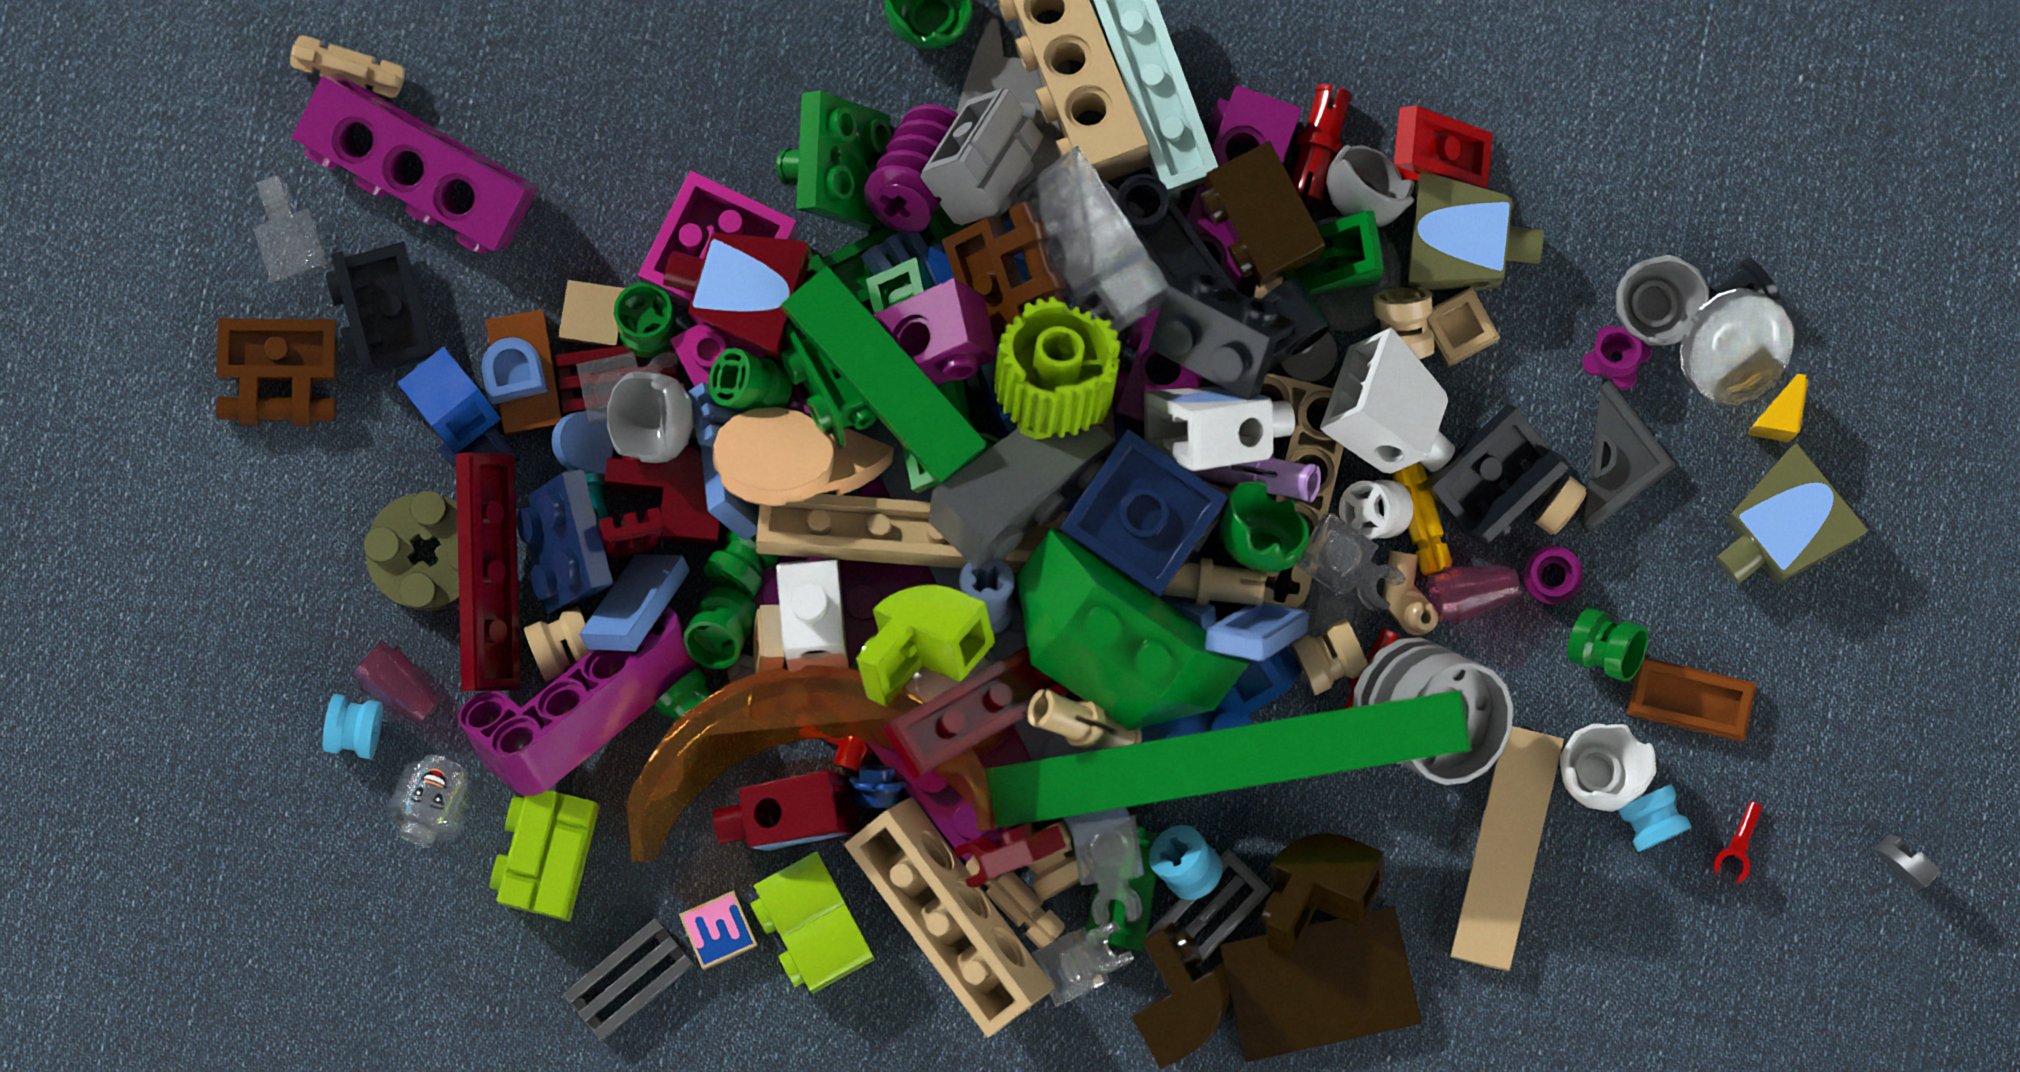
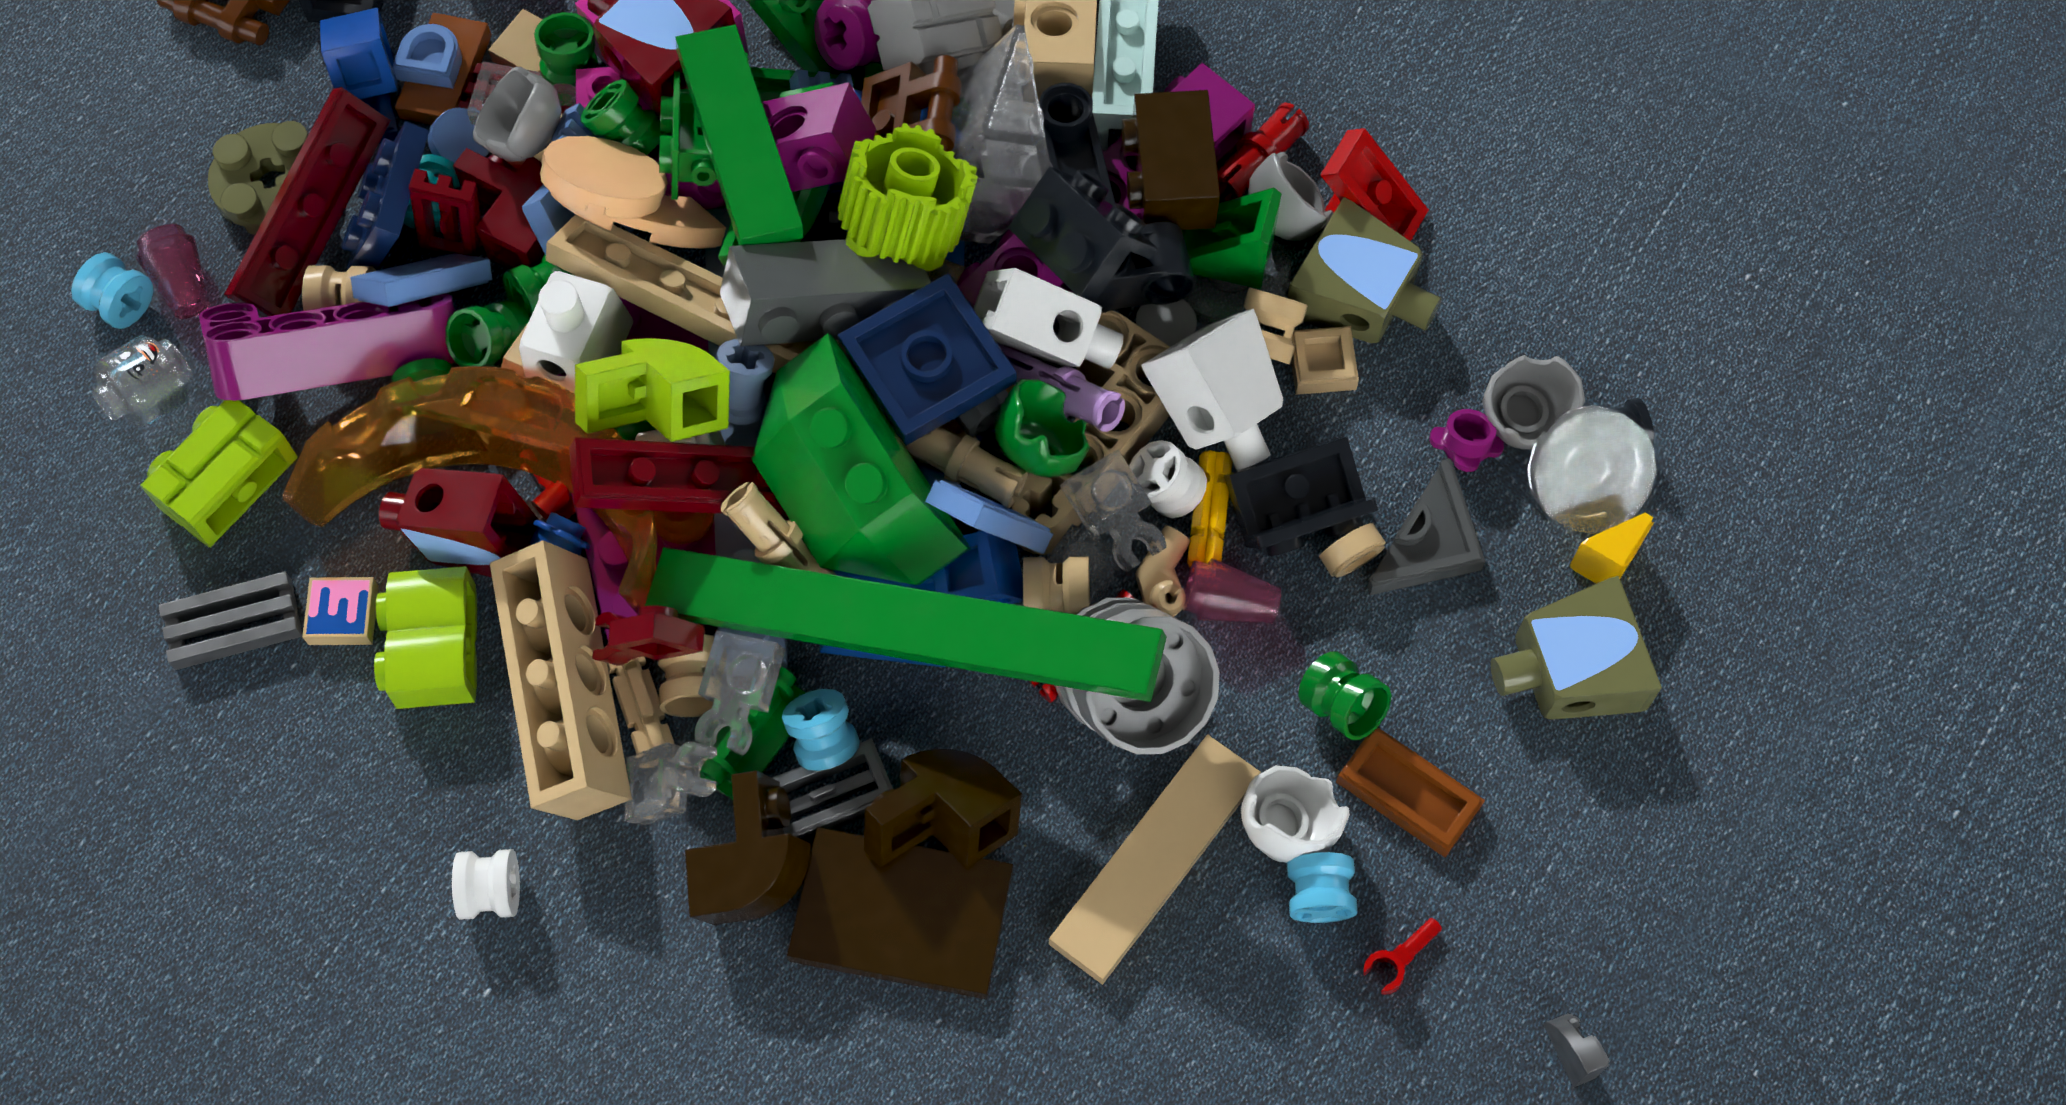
camera: 20 degrees right, 15 degrees down
magenta plate [1523,546,1583,606] -> none

